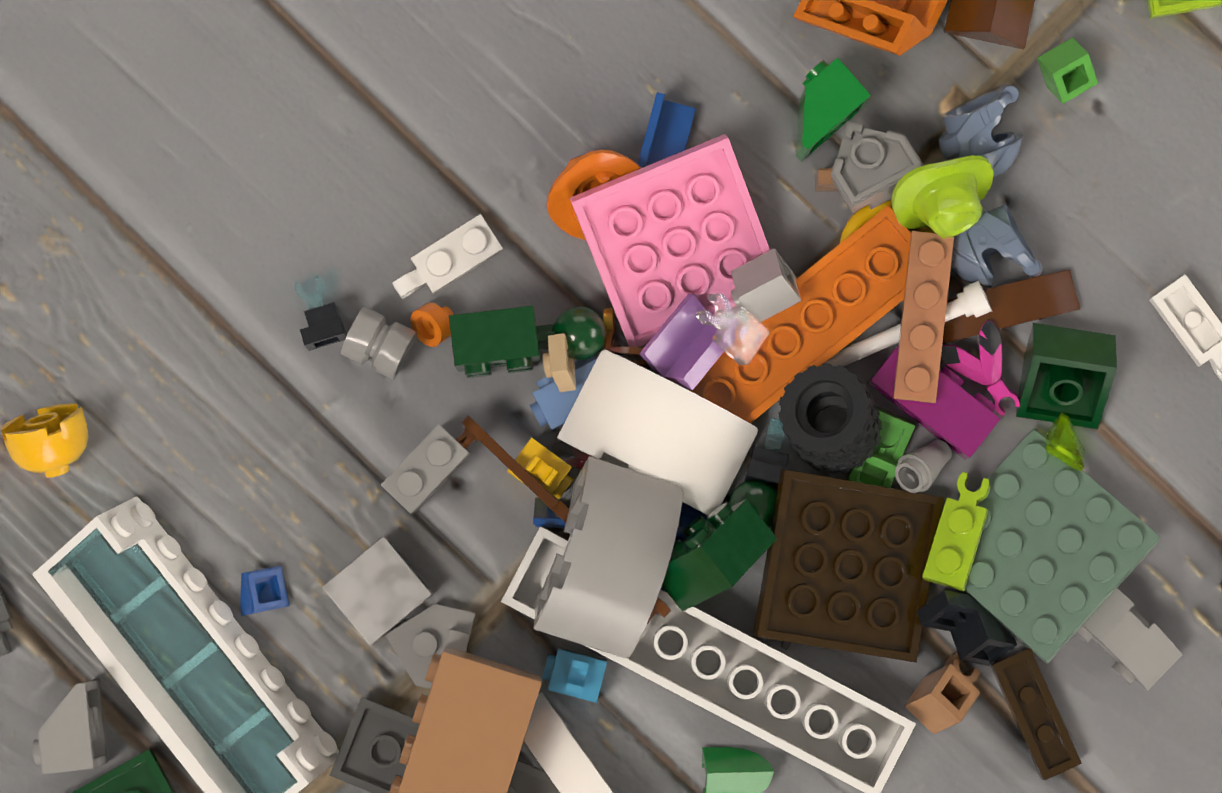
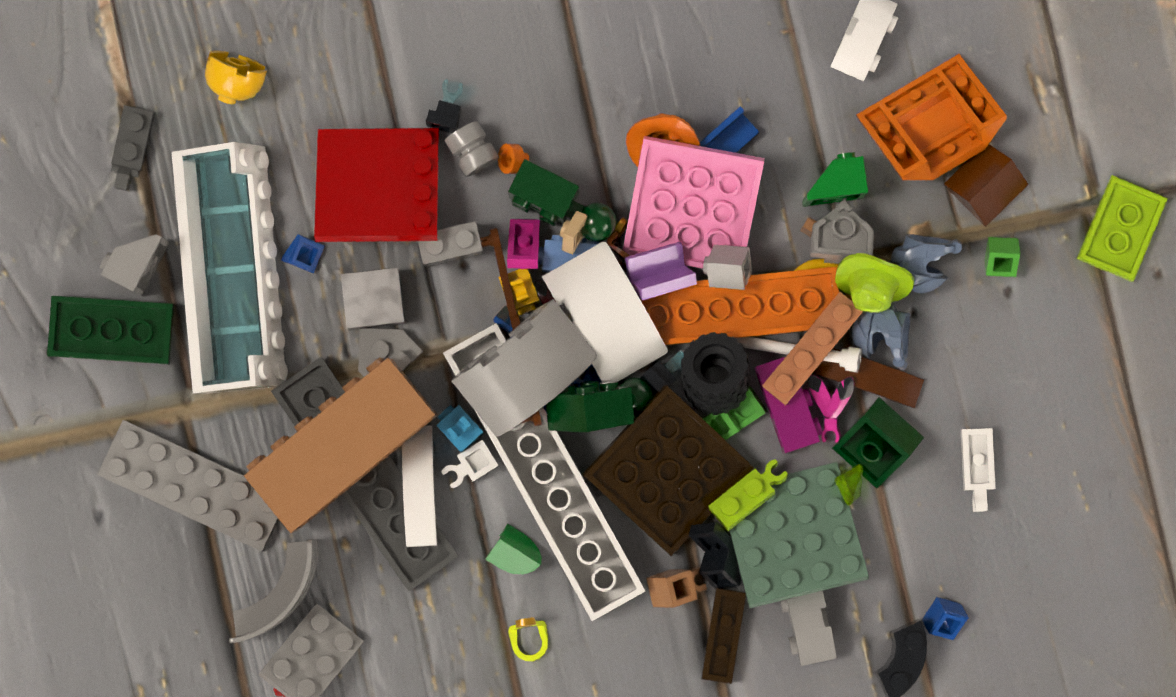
camera: 35 degrees right, 0 degrees up
white plate [392,214,503,300] -> none
clear plate [696,293,770,365] -> none
light grey cone [895,439,952,493] -> none
none -> red plate [314,128,439,242]
none -> white plate [441,440,499,488]
none -> dark pink plate [507,219,540,269]

